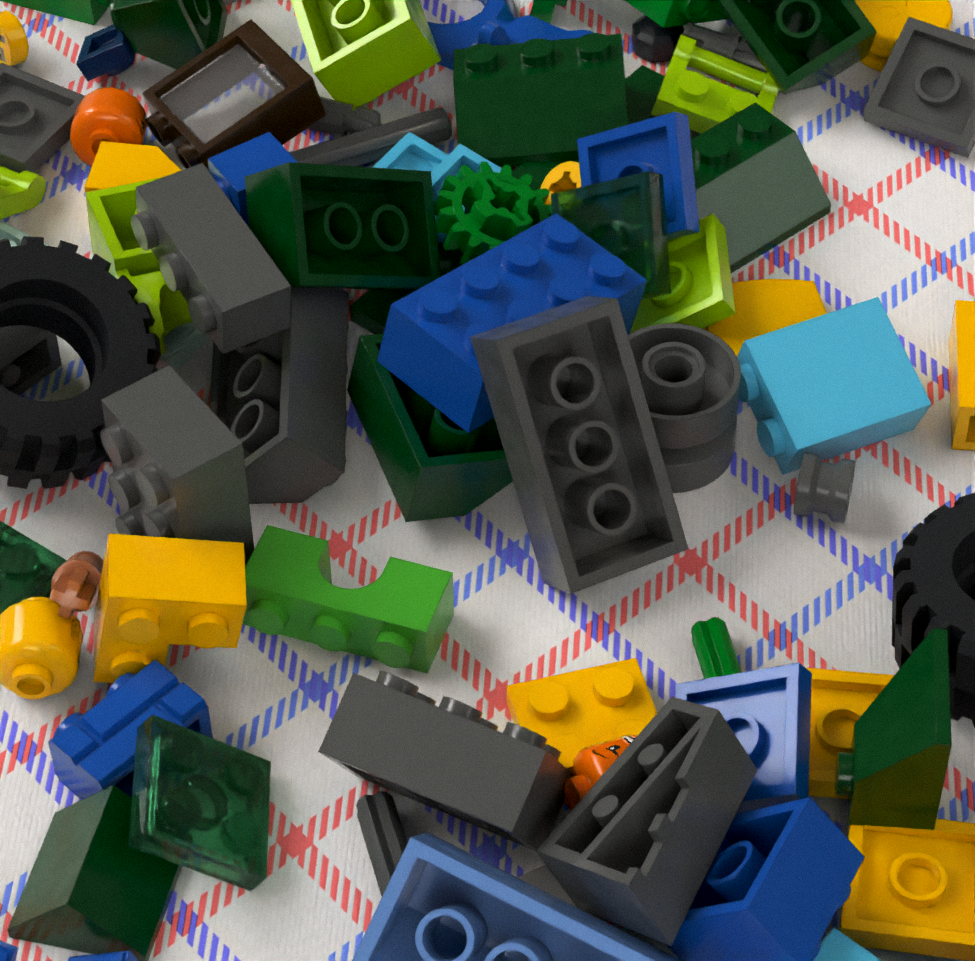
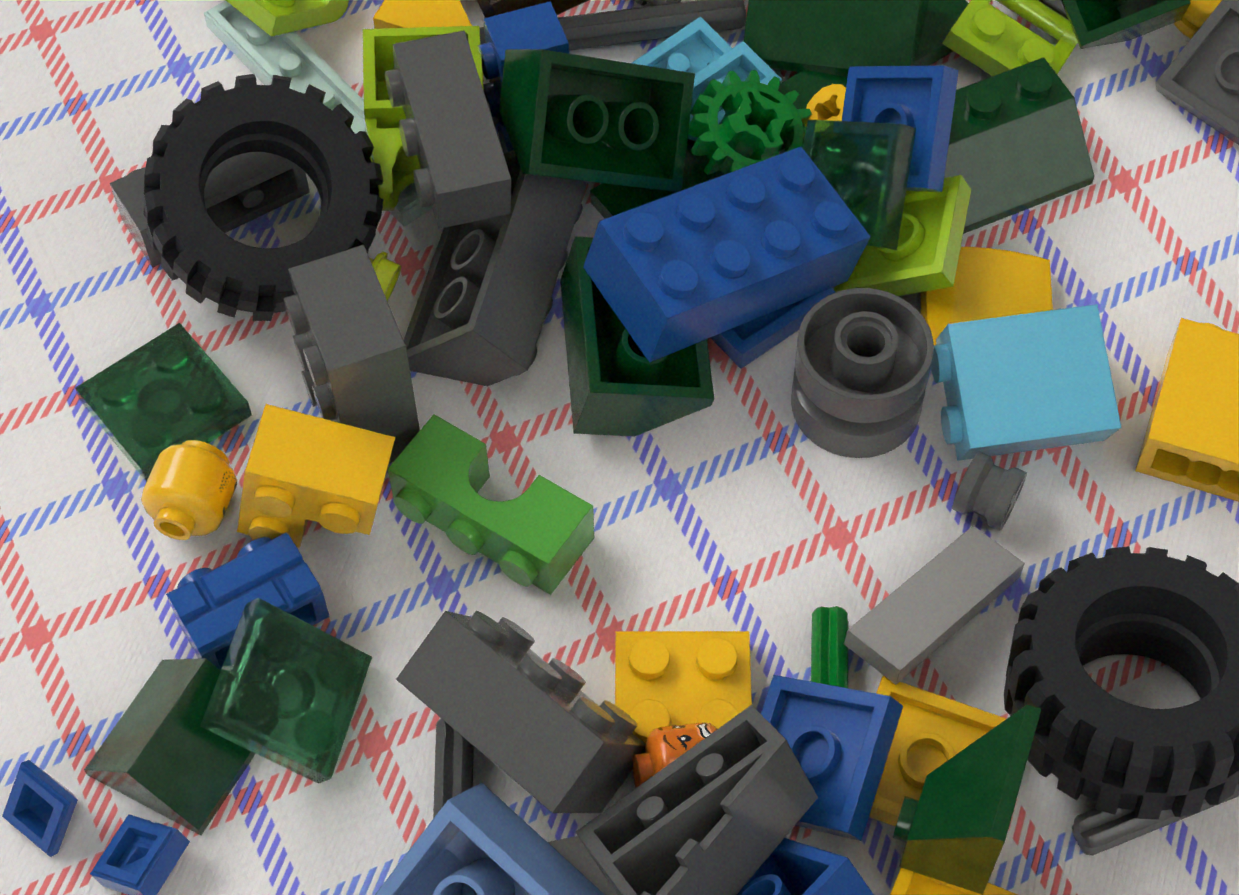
camera: 15 degrees right, 10 degrees up
nougat axle [49,551,104,619] -> none
dark grey brick [470,296,688,594] -> none
none -> light grey tile [844,526,1025,685]

